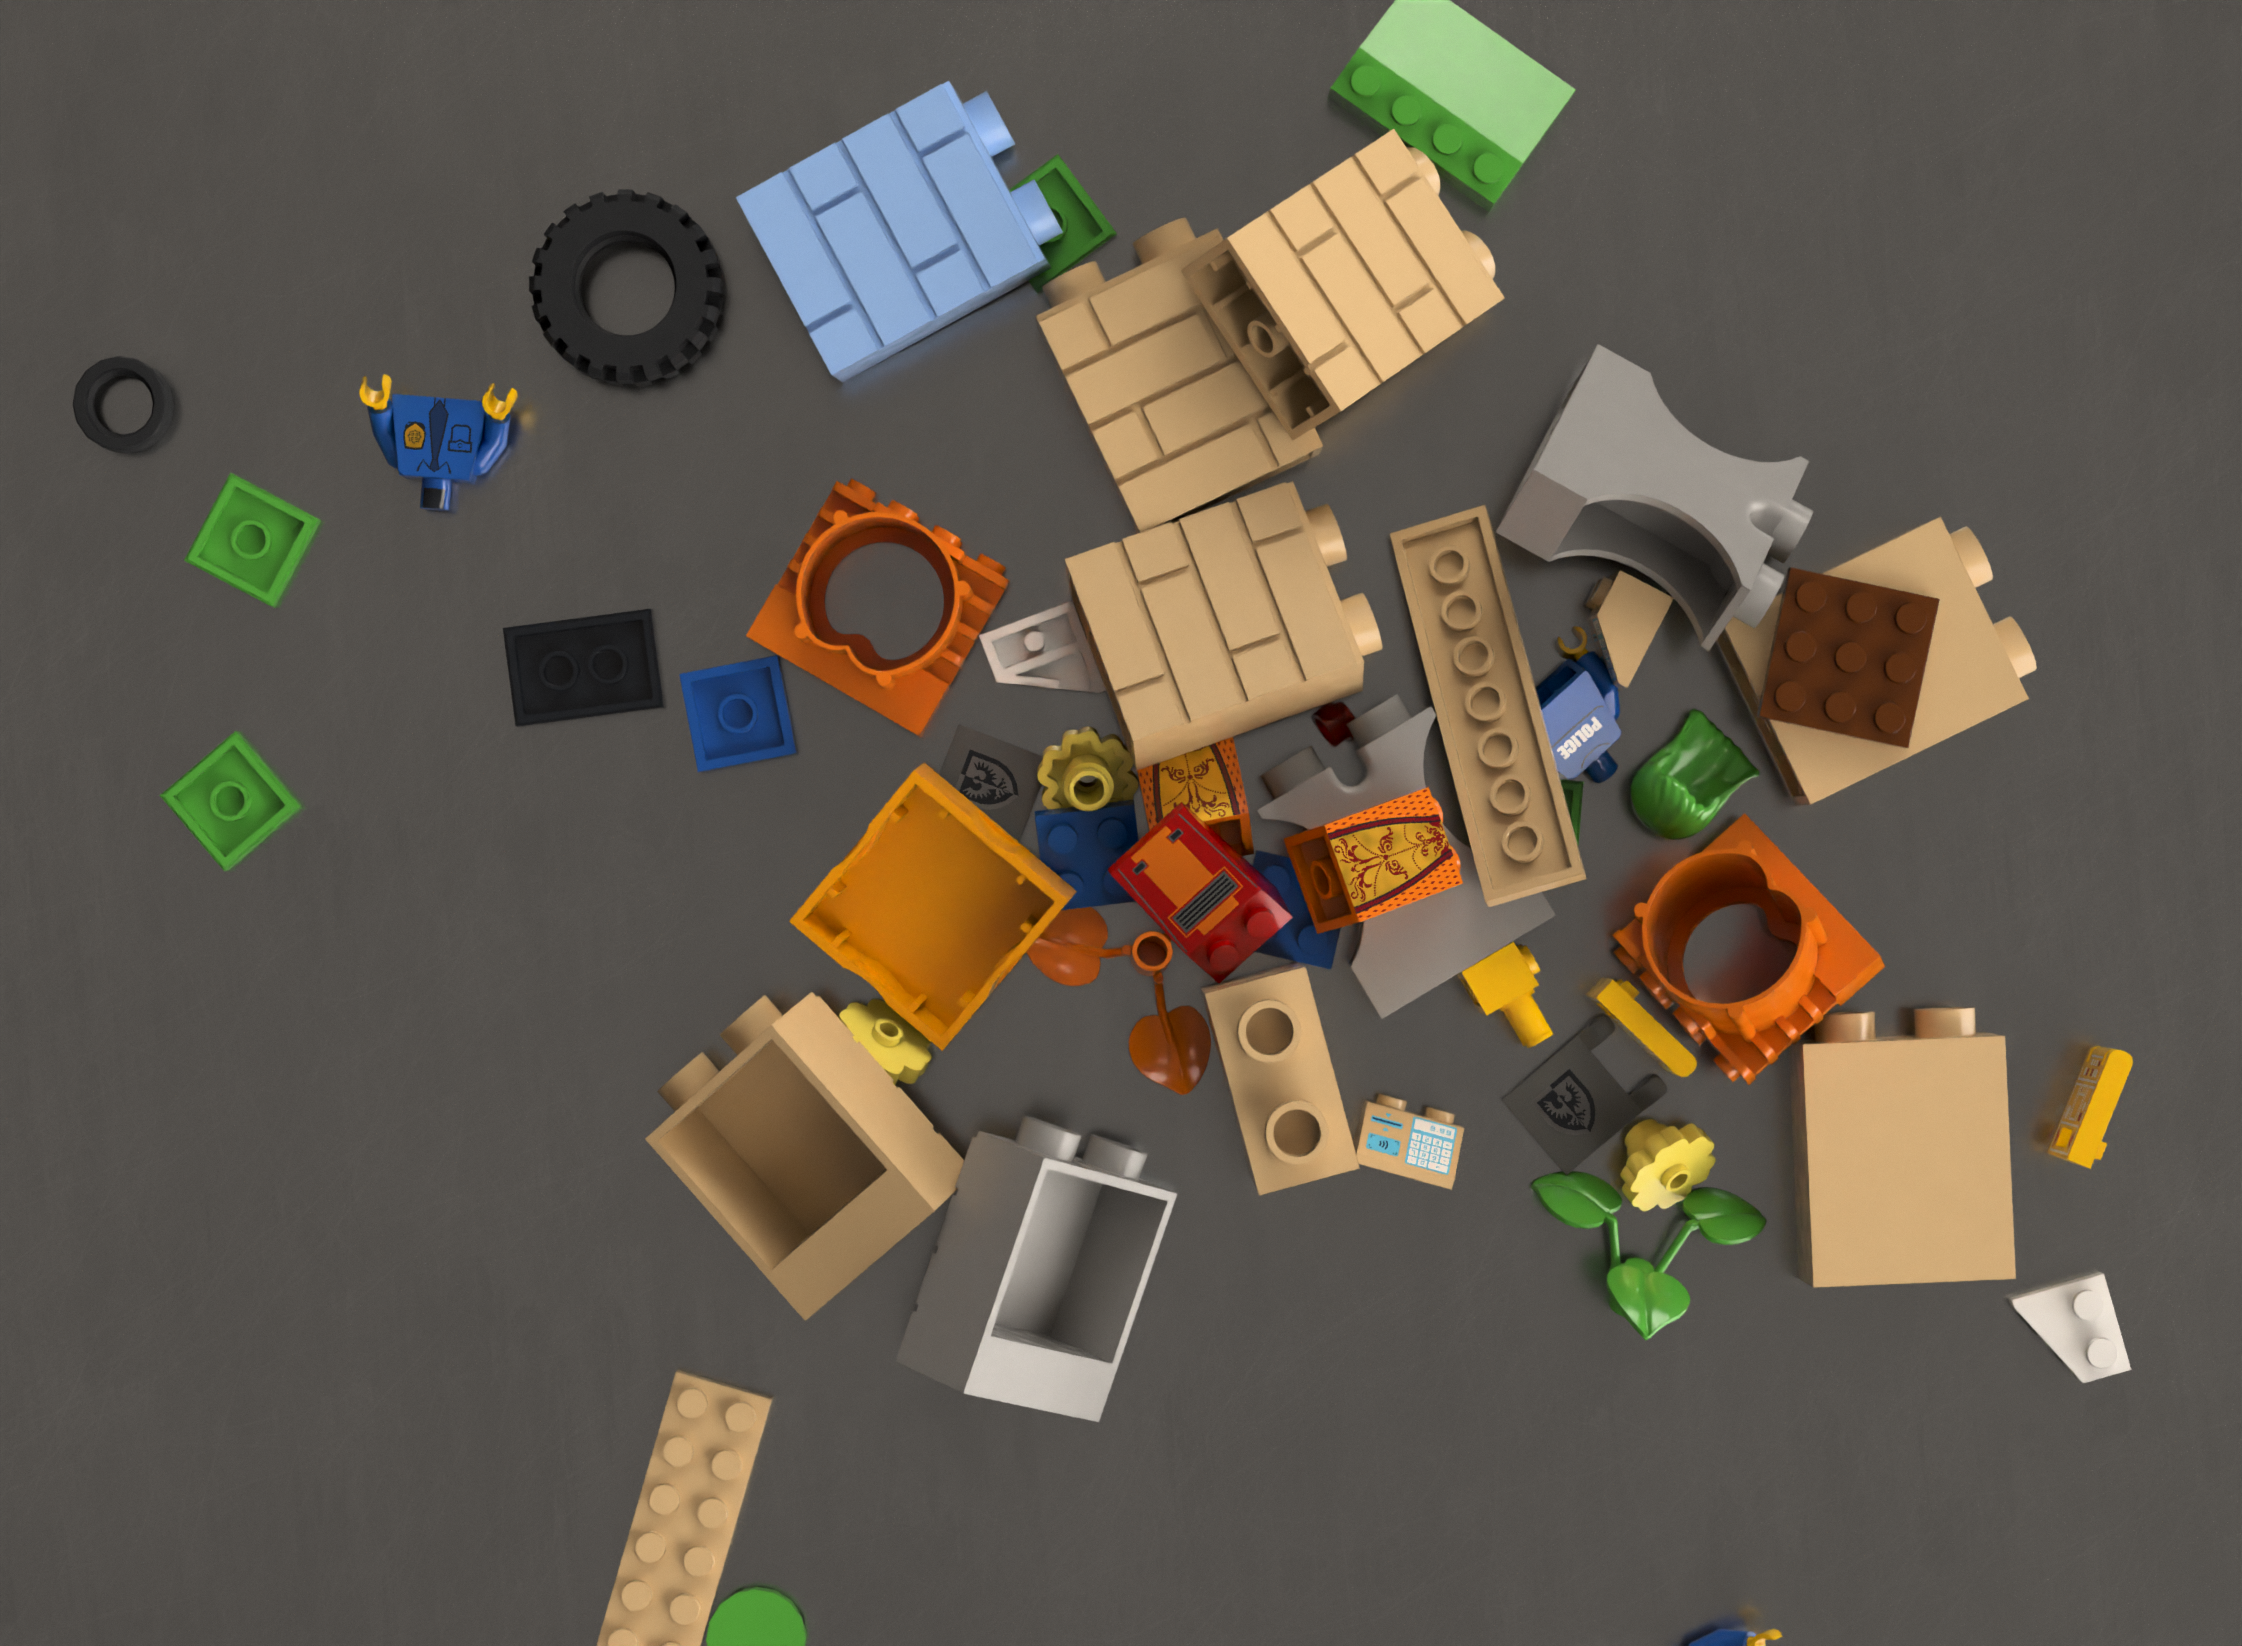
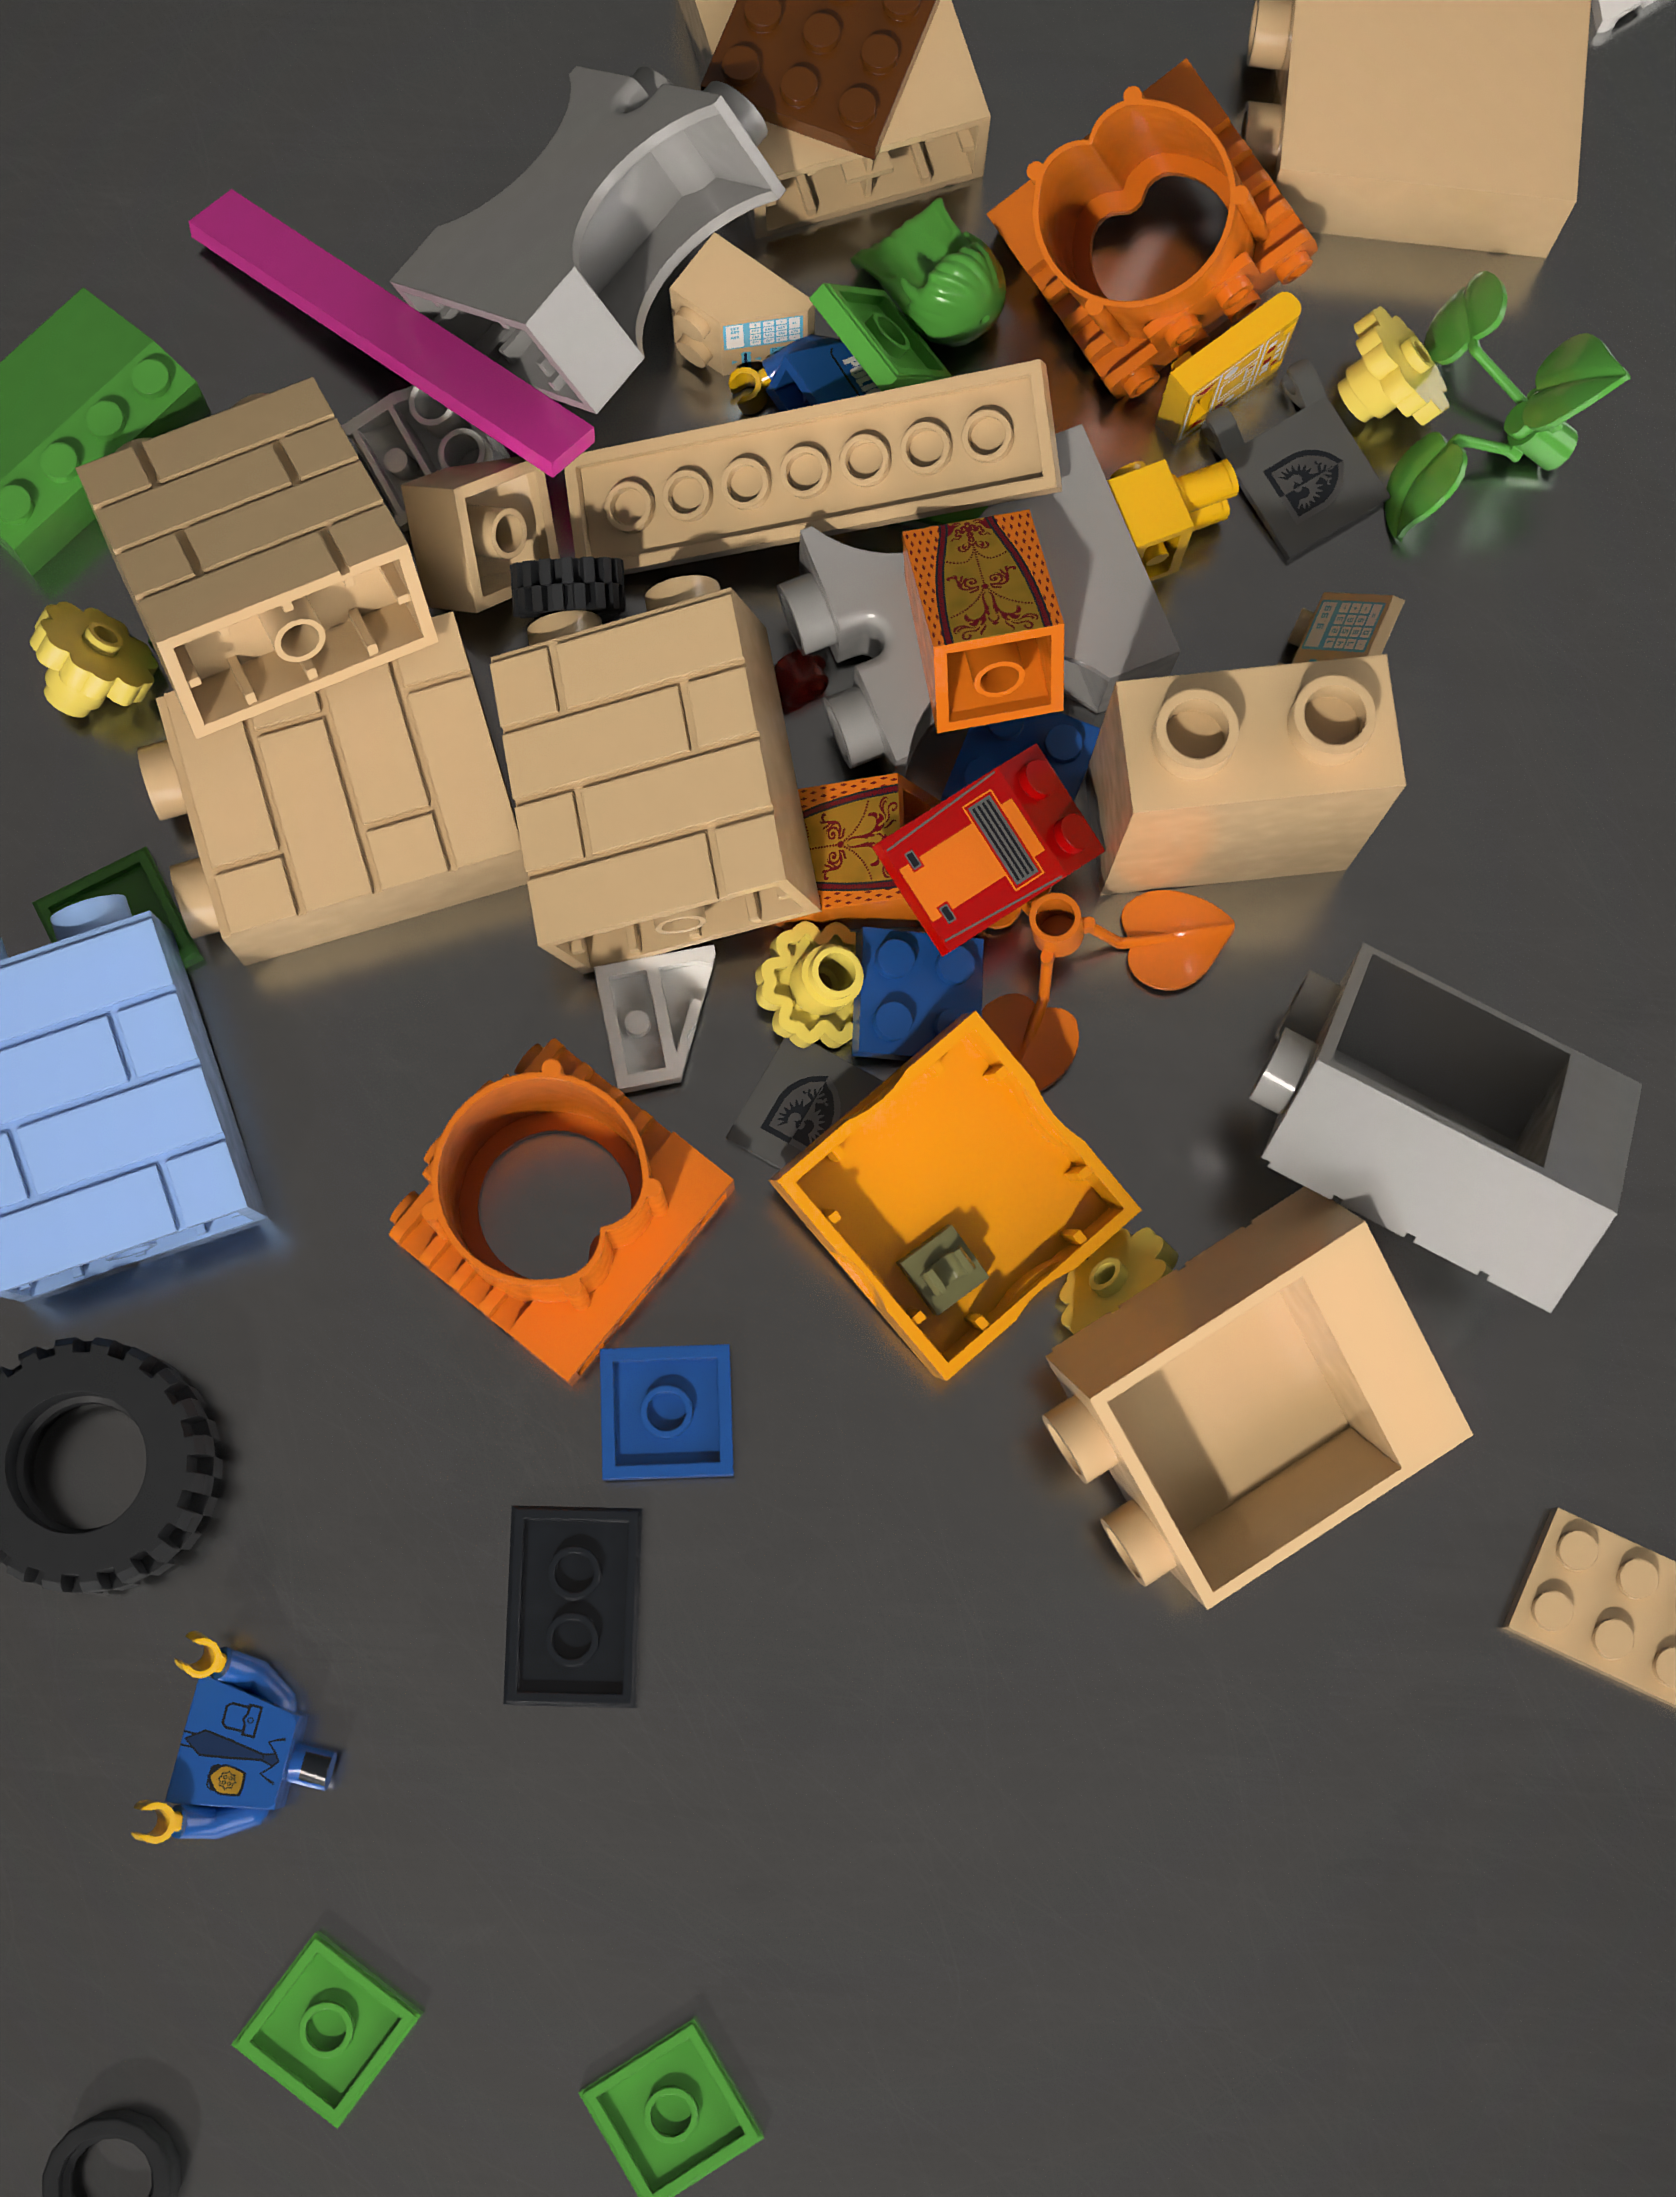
camera: 85 degrees left, 10 degrees down
none -> light yellow plant [29,601,159,718]
none -> dark pink tile [188,189,595,478]
none -> white slope [341,385,511,532]
none -> tan slope [401,456,560,613]
none -> black tyre [510,557,626,619]
none -> bright green tile [809,283,953,391]
none -> olive tile [896,1224,989,1316]

